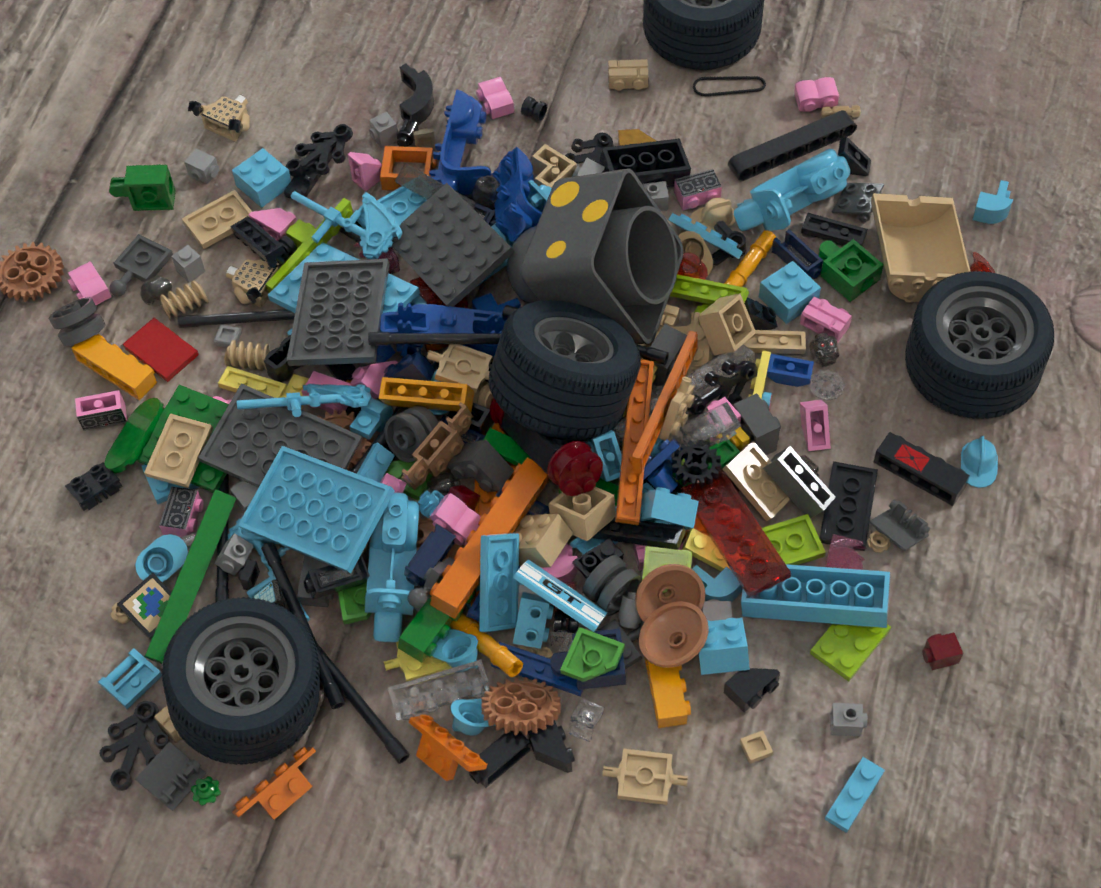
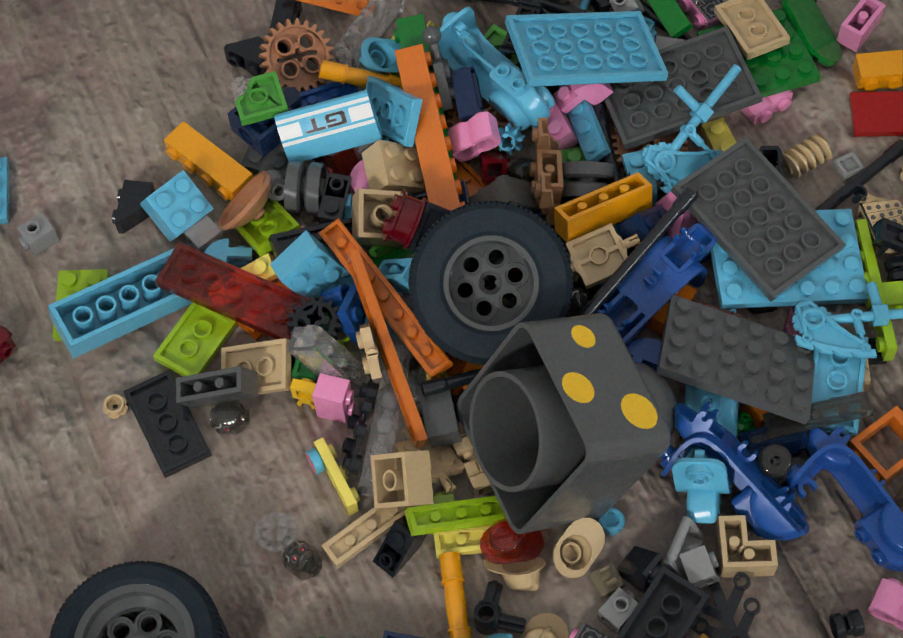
camera: 140 degrees right, 5 degrees up
light yellow plate [218,366,287,398] -> none
medium azure piece [450,699,496,736] -> none
tan plate [602,748,688,805] -> none
nougat dish [639,601,709,668] -> none
medium azure plate [668,213,743,259] -> none
dark grey brick [733,393,781,455] -> none
tan plate [740,730,773,764] -> none
medium azure brick [759,261,821,324] -> none
blue slope [767,354,814,387] -> none
bright pink brick [800,296,852,343] -> none
bright pink slope [800,400,831,451] -> none
clear pink piece [825,534,867,570] -> none
dark grey hinge [869,500,931,551] -> none
black brick [873,432,970,506] -> none
medium azure piece [961,436,998,488] -> none

